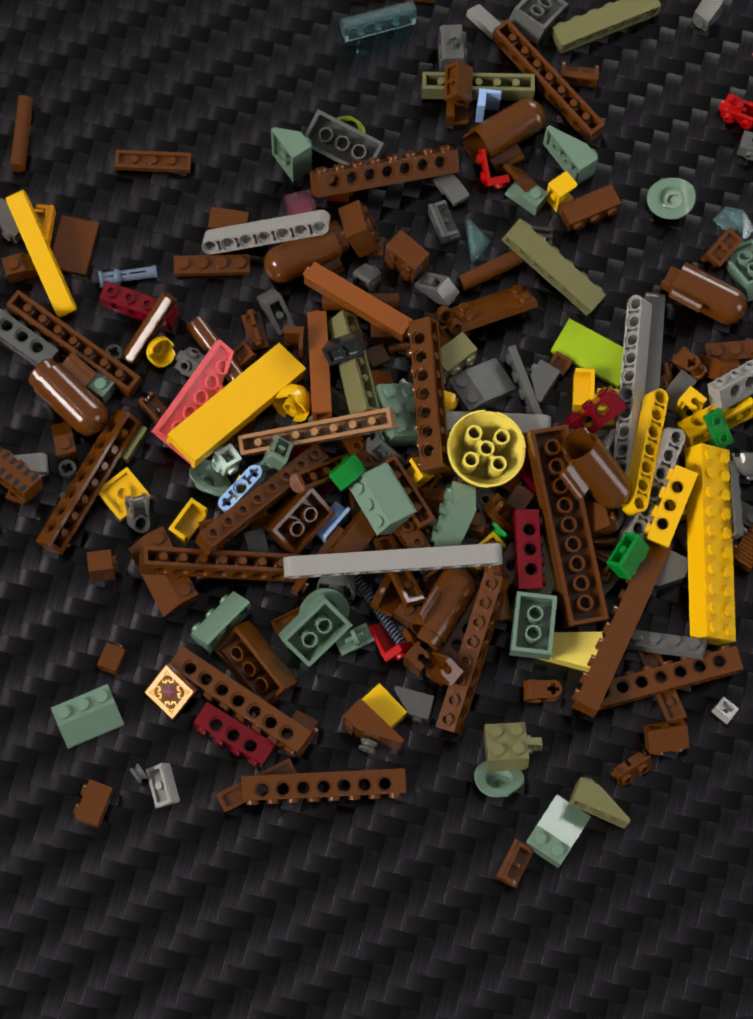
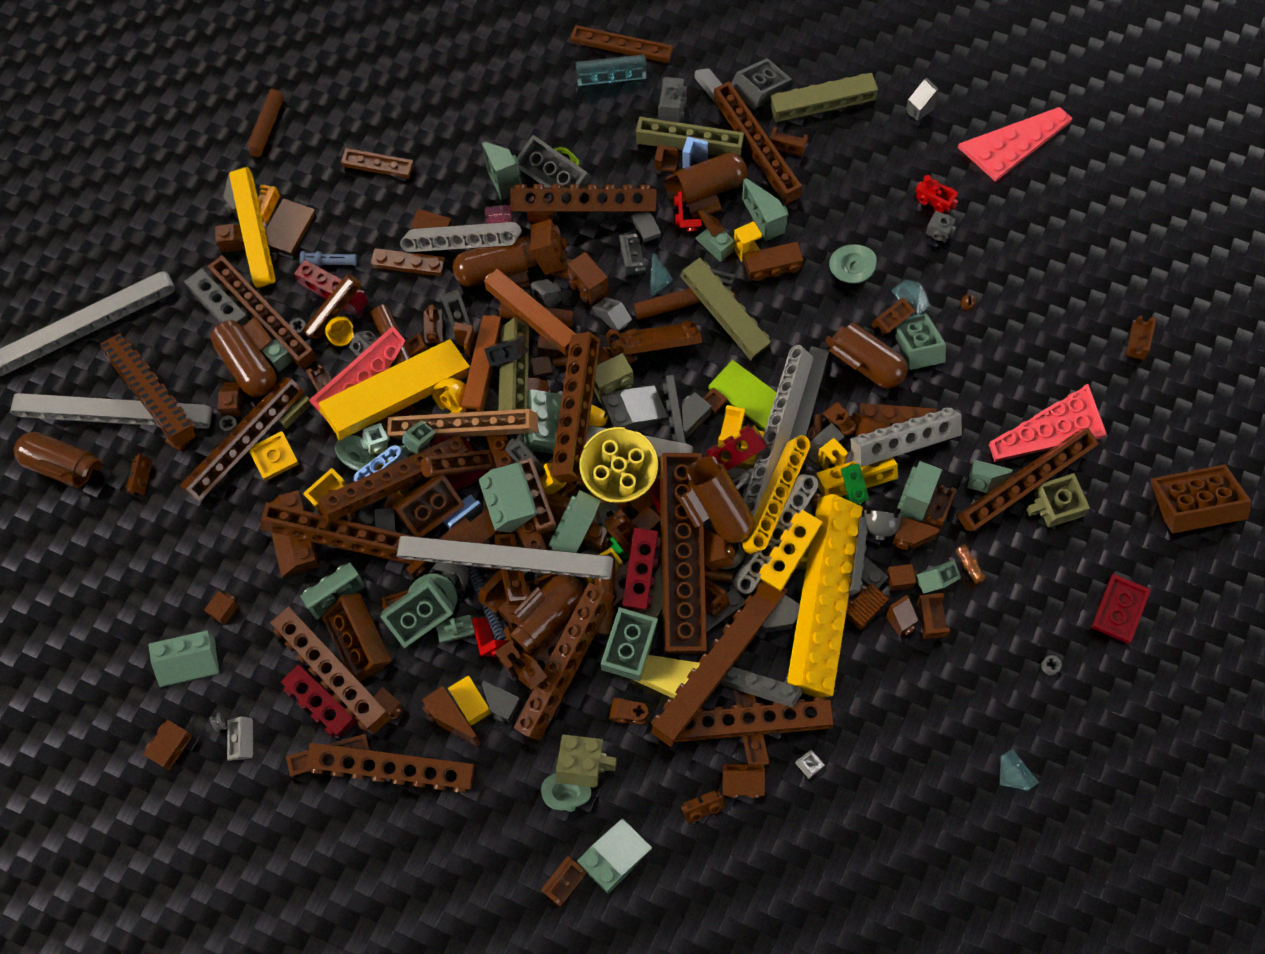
camera: 20 degrees right, 5 degrees down
reddish brown brick [87,549,119,582] -> none
dark grey piece [125,493,150,533] -> none
tile [144,663,197,720] -> none
green brick [329,453,366,491] -> none
dark grey bush [358,738,378,754] -> none
reddish brown hinge [444,60,473,105] -> none
olive slope [568,777,631,828] -> none
green brick [606,532,650,580] -> none

